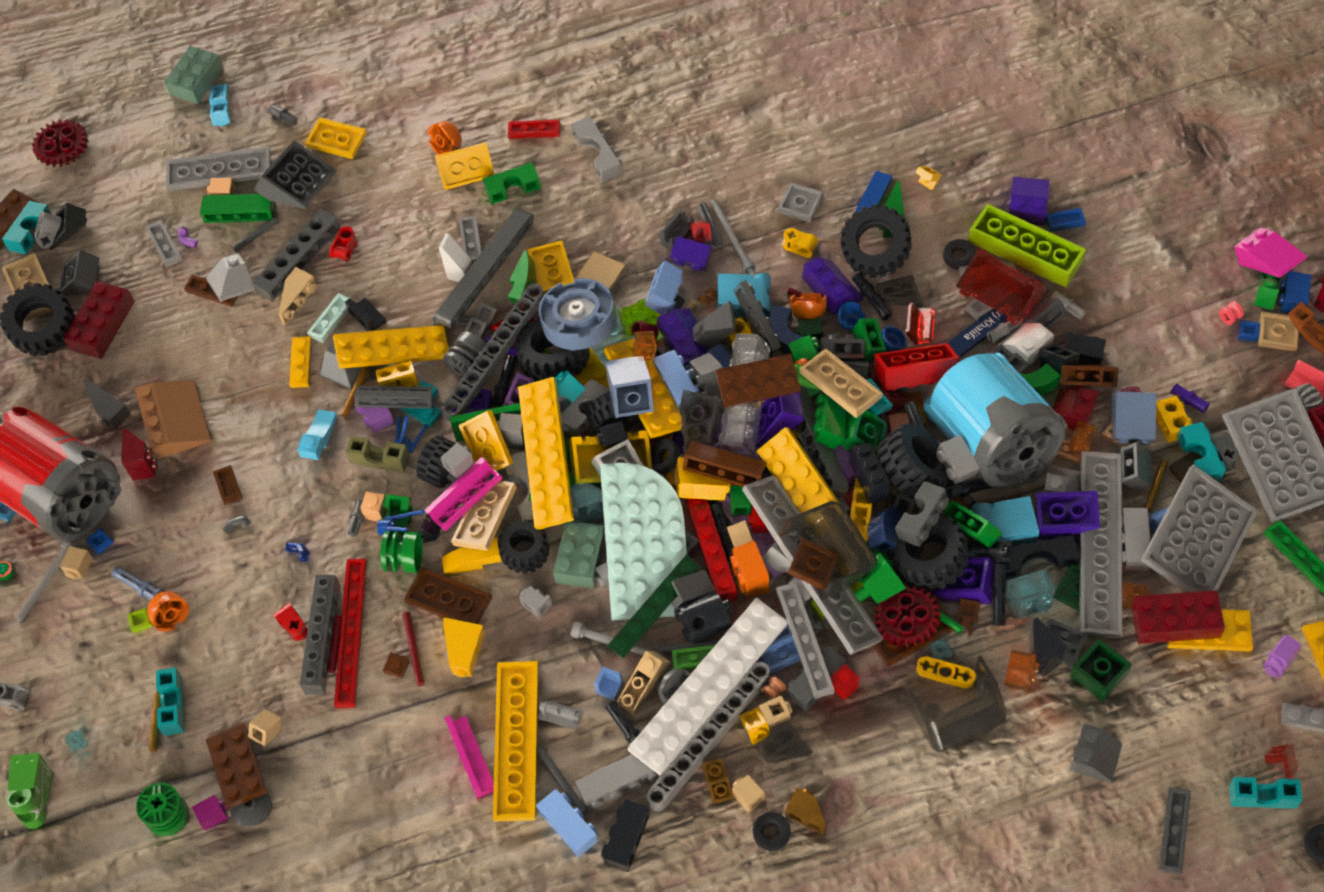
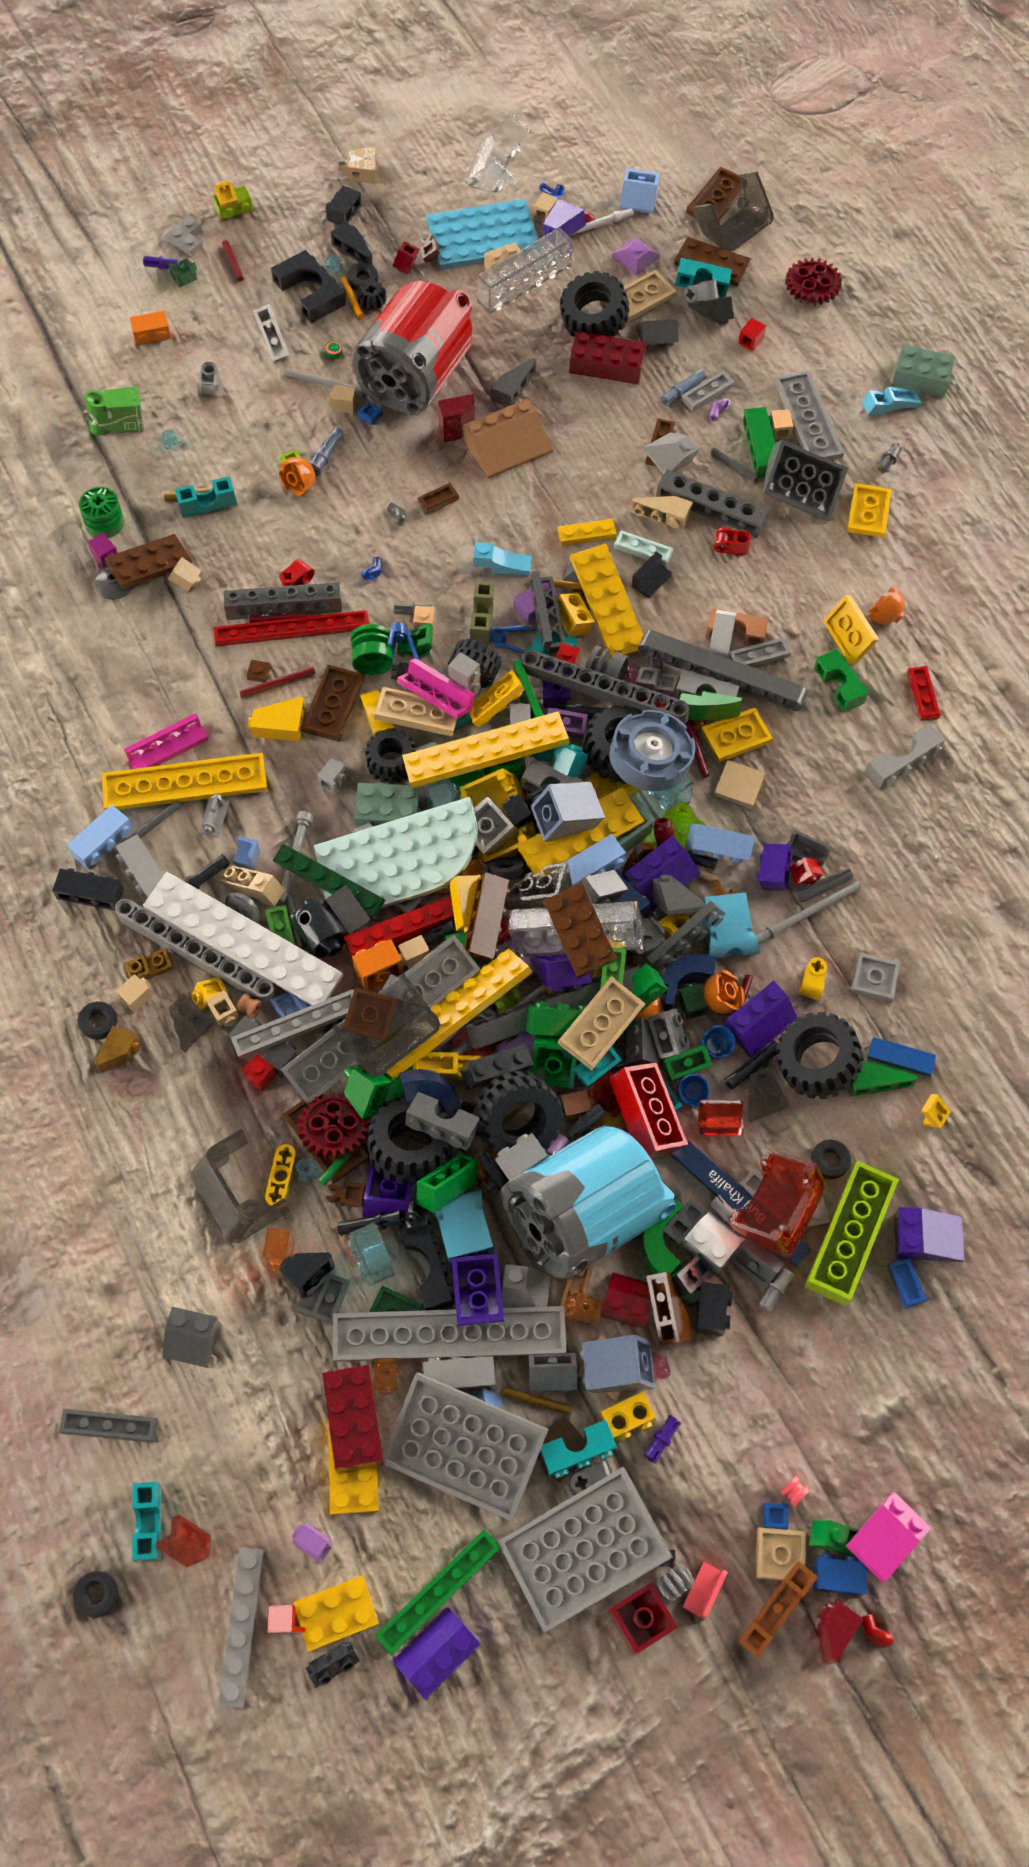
camera: 75 degrees right, 5 degrees up
clear orange brick [632,331,657,361] -> none
dark green brick [1070,638,1132,702] -> none
none -> red brick [555,643,580,676]
none -> sand blue pin [661,369,706,406]
none -> light grey arch [675,669,740,699]
none -> nougat arch [705,608,769,646]
none -> red brick [738,318,767,351]

